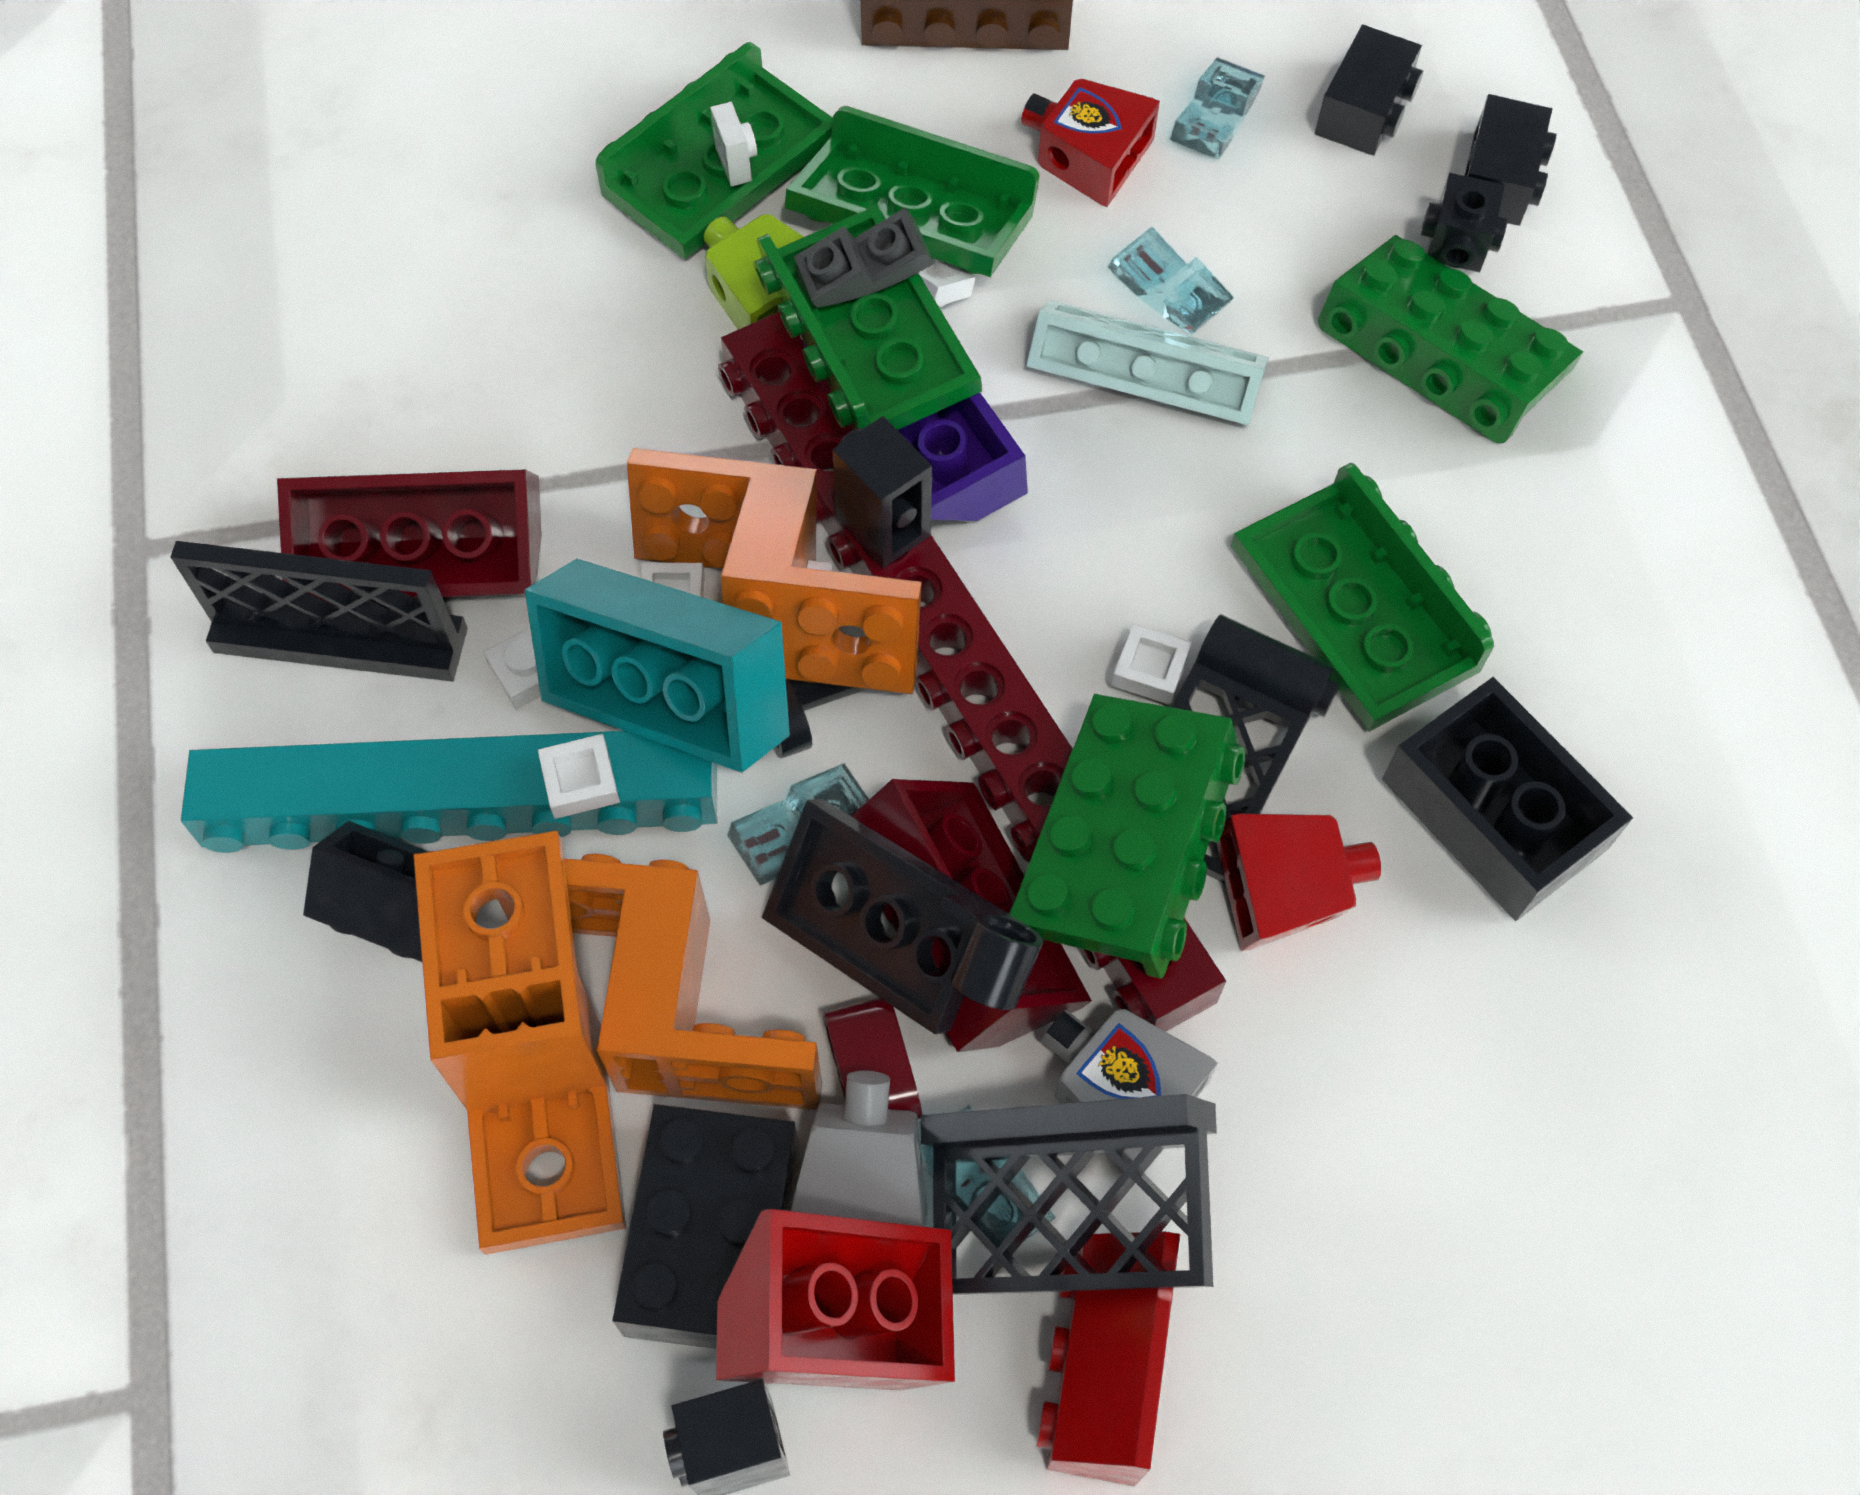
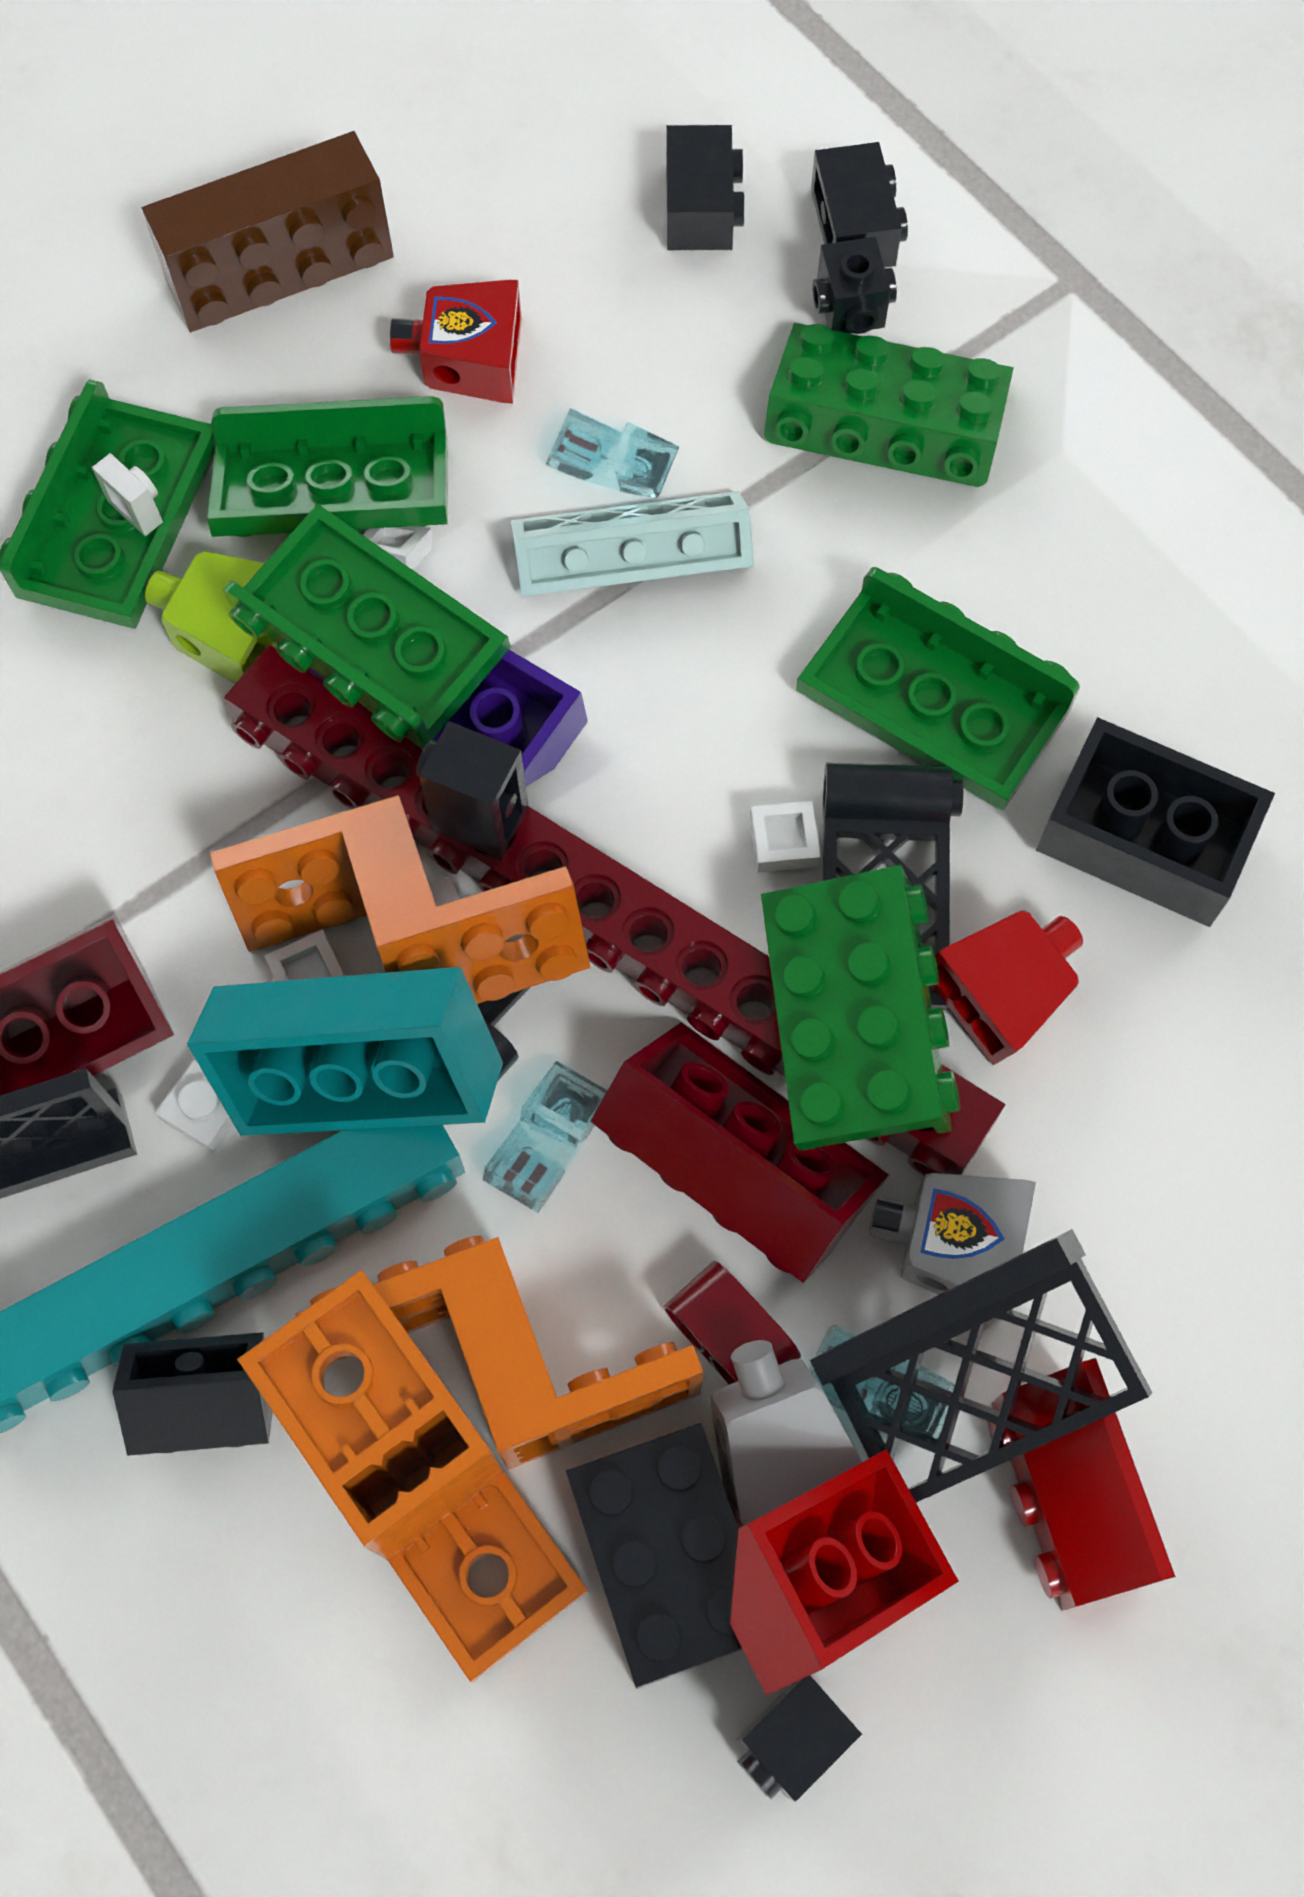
camera: 25 degrees left, 5 degrees up
white plate [538,734,620,819] -> none
black hinge [761,799,1043,1034] -> none
dark grey slope [794,207,934,307] -> none
clear light blue slope [1170,57,1265,159] -> none

